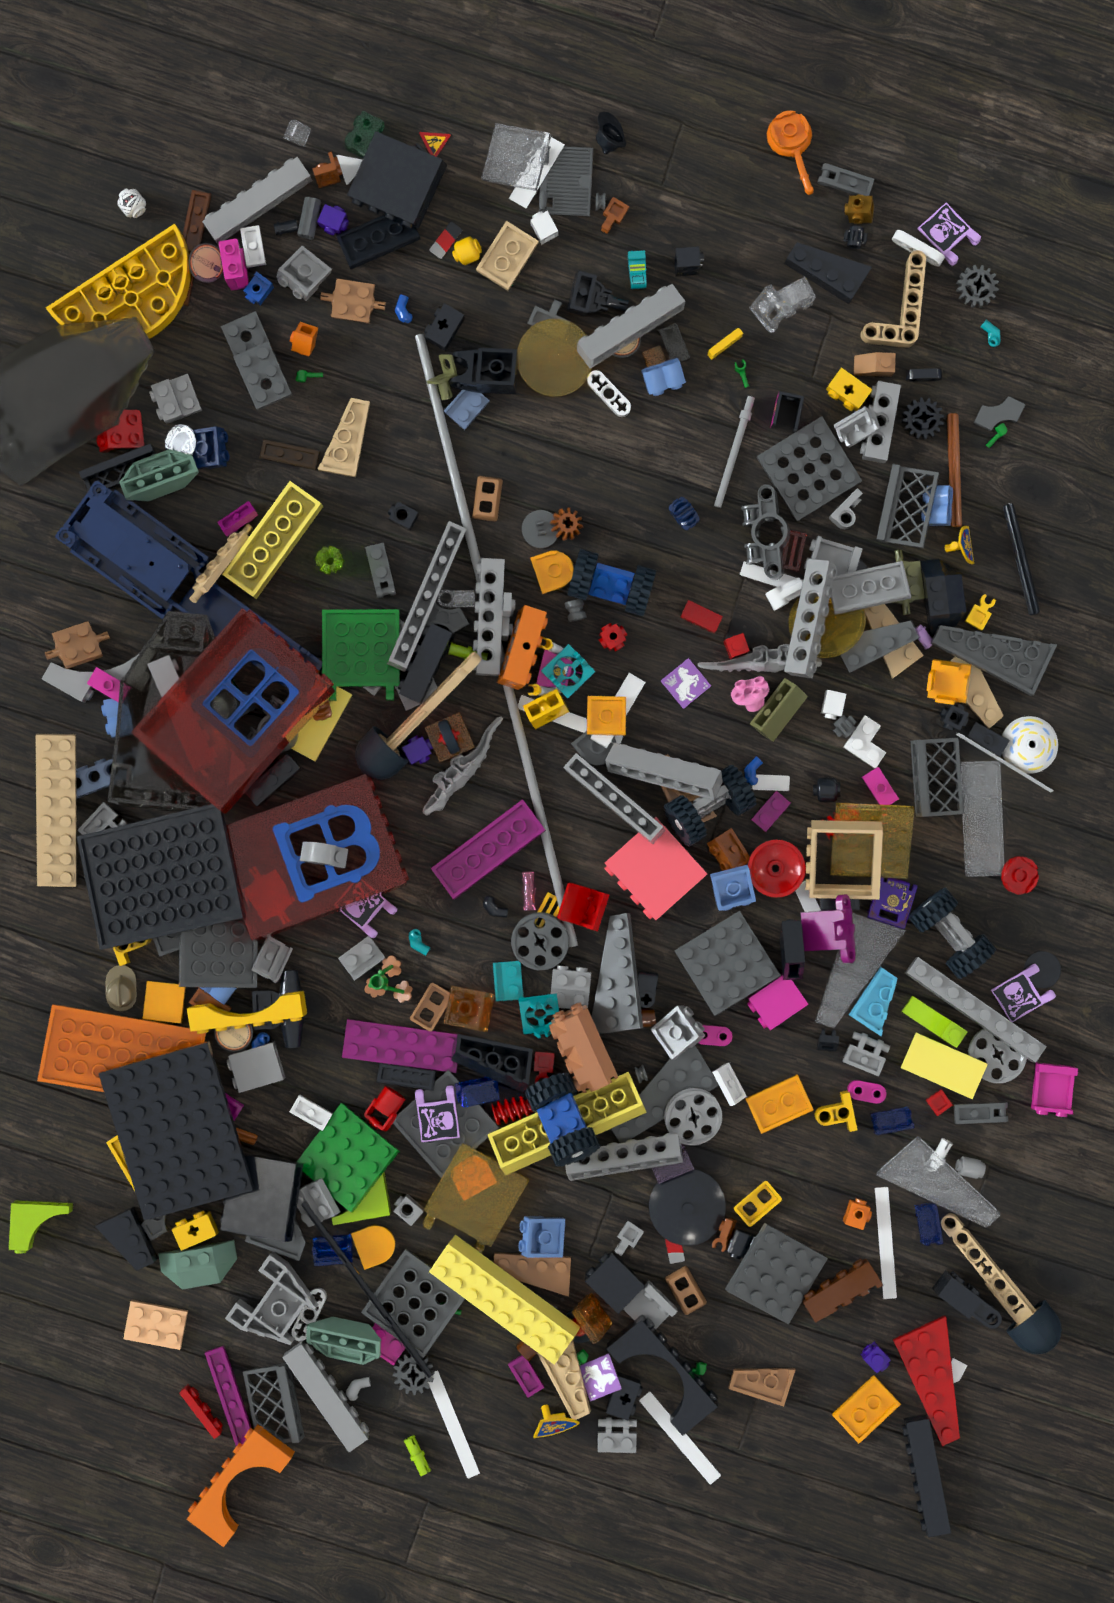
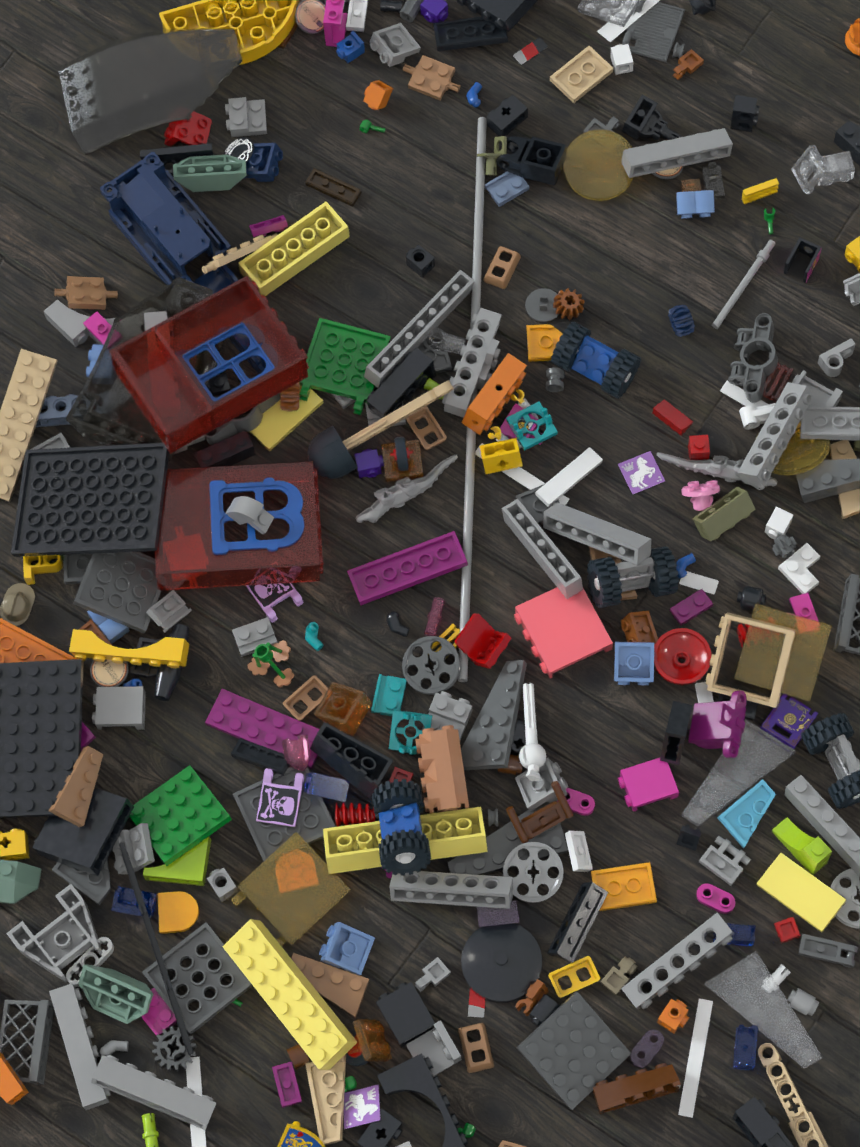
camera: 20 degrees right, 20 degrees down
light orange tile [143,981,186,1023] -> none
dark grey bracket [221,311,292,411] -> none
white plate [290,1095,333,1131] -> none
clear neon green brick [315,546,344,575] -> none
tan wing [318,398,370,478] -> none
red piece [364,1086,406,1132] -> none
dark grey plate [365,542,396,599] -> none
yellow head [452,237,482,265] -> none
white beam [587,370,631,417] -> none
light orange tile [587,696,626,736] -> none
red brick [599,623,627,652] -> none
teal leg [627,250,647,289] -> none
dark grey plate [675,911,780,1016] -> none
dark grey piece [756,416,862,522] -> none
yellow tile [815,1091,857,1132] -> none
none -> medium nougat wing [49,746,103,827]
none -> light grey brick [91,1055,216,1130]
none -> clear pink brick [282,735,310,771]
none -> medium nougat piece [405,406,447,450]
none -> reddish brown plate [506,781,574,843]
none -> white piece [519,683,546,782]
none -> fence [547,882,608,963]
none -> dark tan plate [600,956,638,996]
none -> light grey brick [621,913,734,1009]
none -> clear purple plate [631,1029,664,1067]

